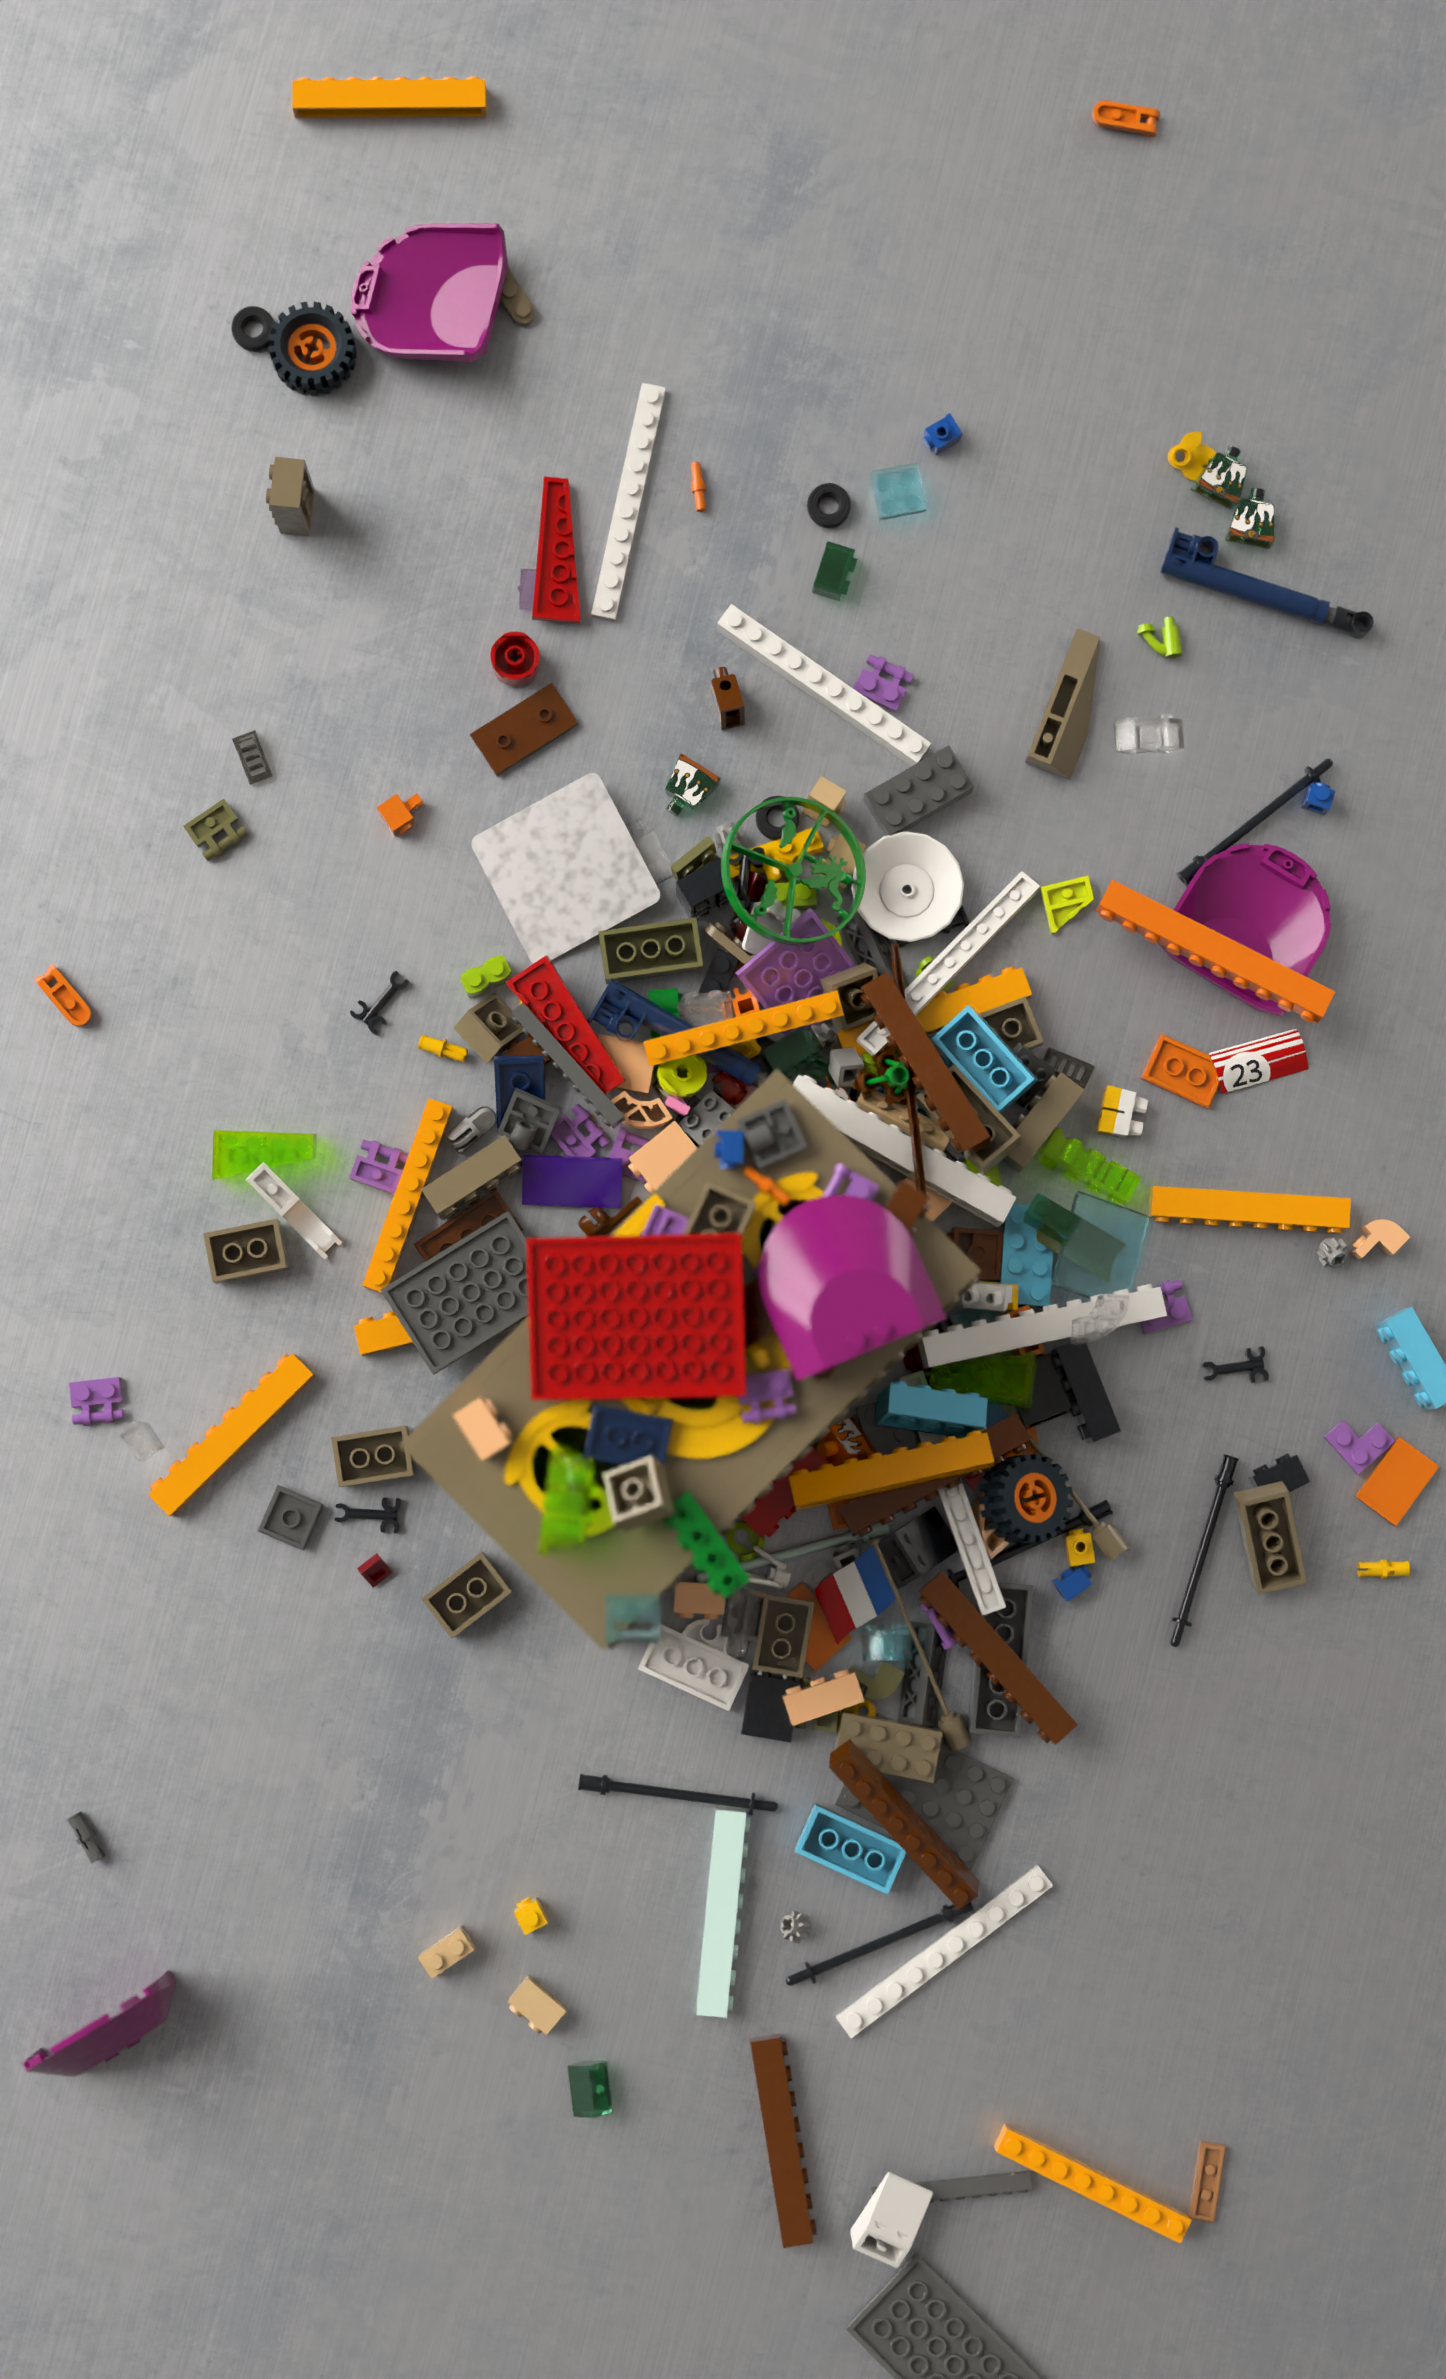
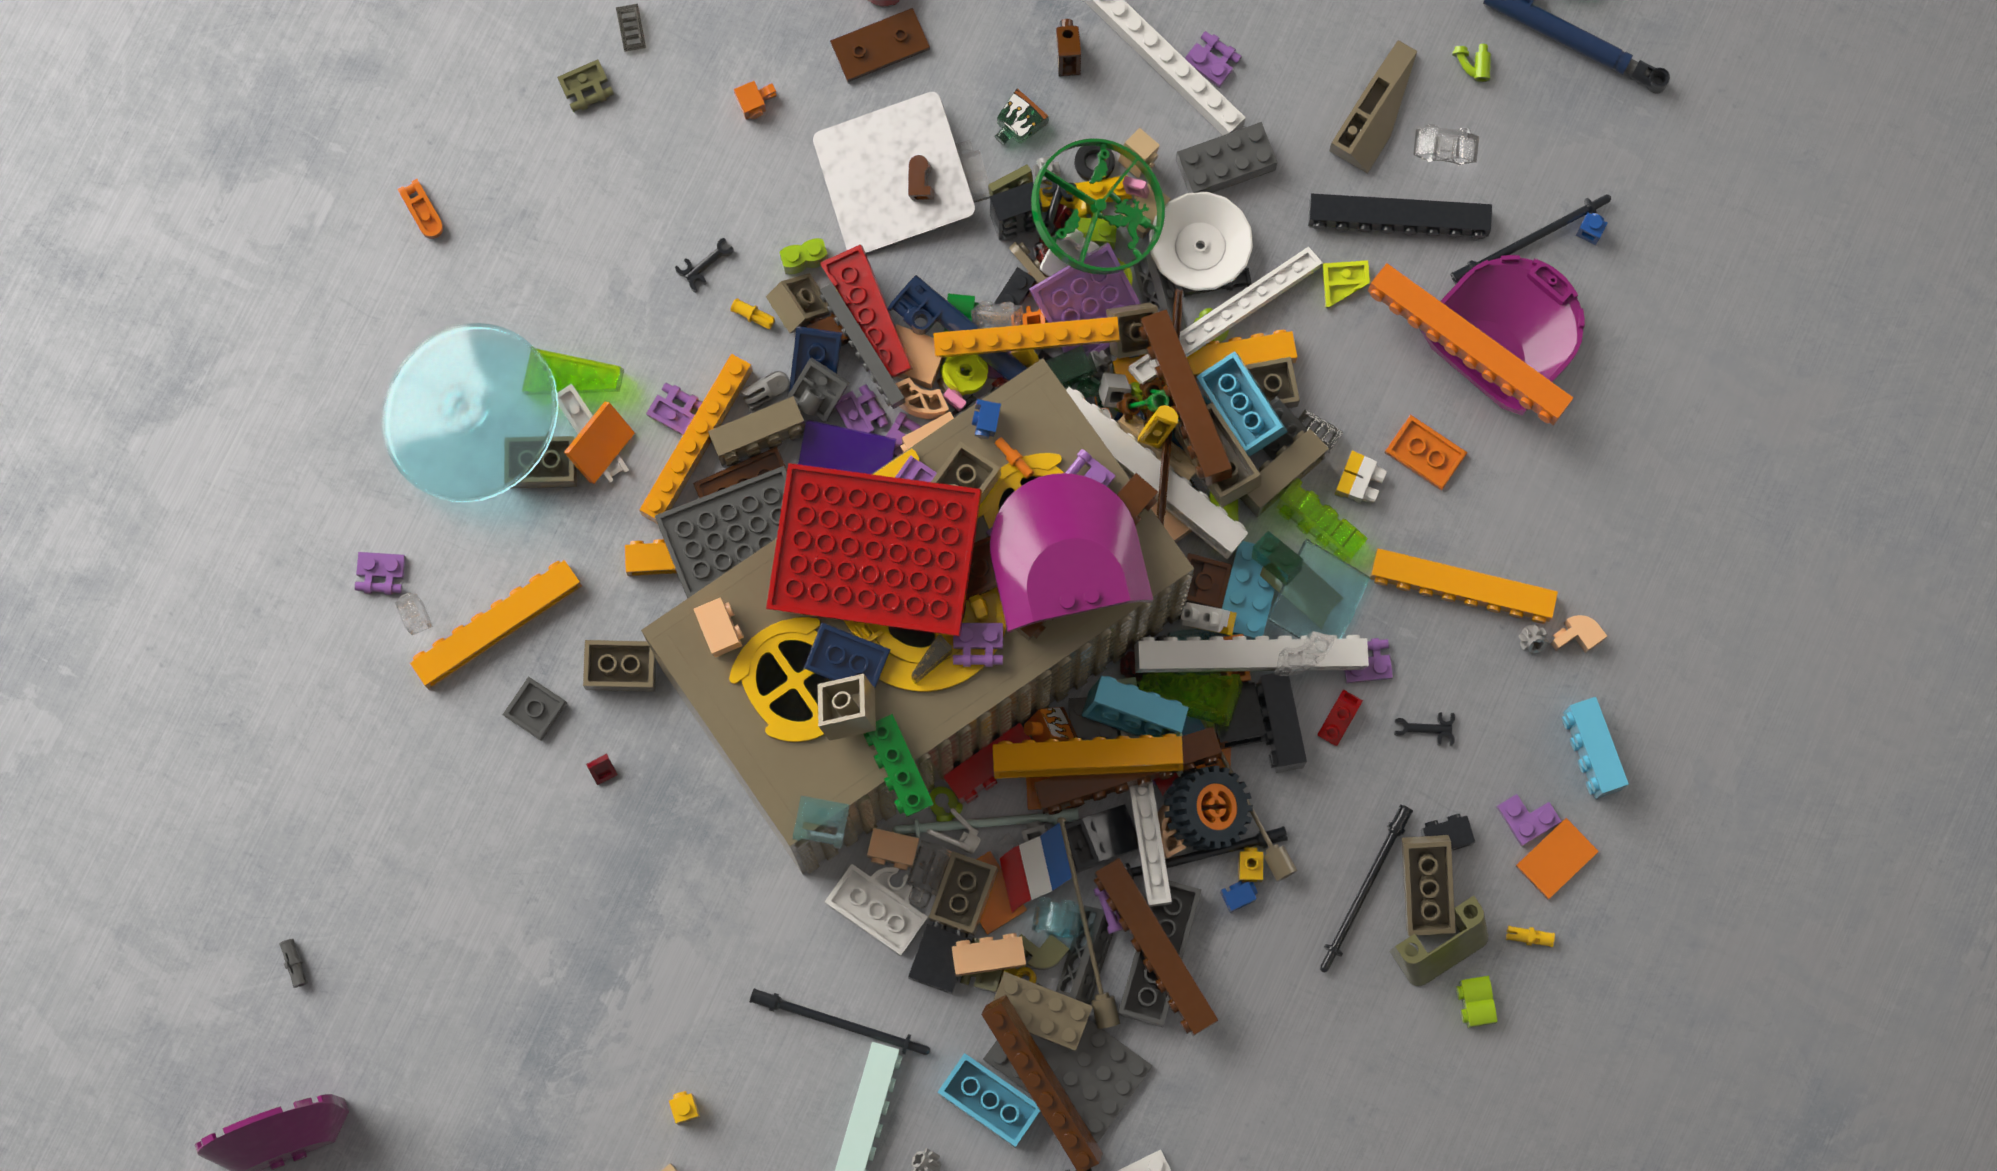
camera: 20 degrees right, 5 degrees down
black bar [335,1497,401,1533] -> none
tan brick [418,1926,476,1979] -> none
dark tan brick [422,1552,513,1639] -> none
clear neon green windscreen [537,1445,598,1556] -> none
olive brick [598,917,703,984] -> none
dark grey plate [737,1099,807,1170] -> none
sticker [1209,1029,1308,1094] -> none
none -> clear light blue dish [382,323,558,502]
none -> orange tile [564,402,635,484]
none -> reddish brown leg [908,155,934,200]
none -> clear smoke slope [911,634,952,683]
none -> bright pink tile [1123,176,1150,198]
none -> yellow brick [1138,405,1178,449]
none -> black brick [1308,193,1492,239]
none -> red bracket [1317,689,1363,746]
none -> olive windscreen [1389,896,1488,986]
none -> lime brick [1456,975,1498,1028]

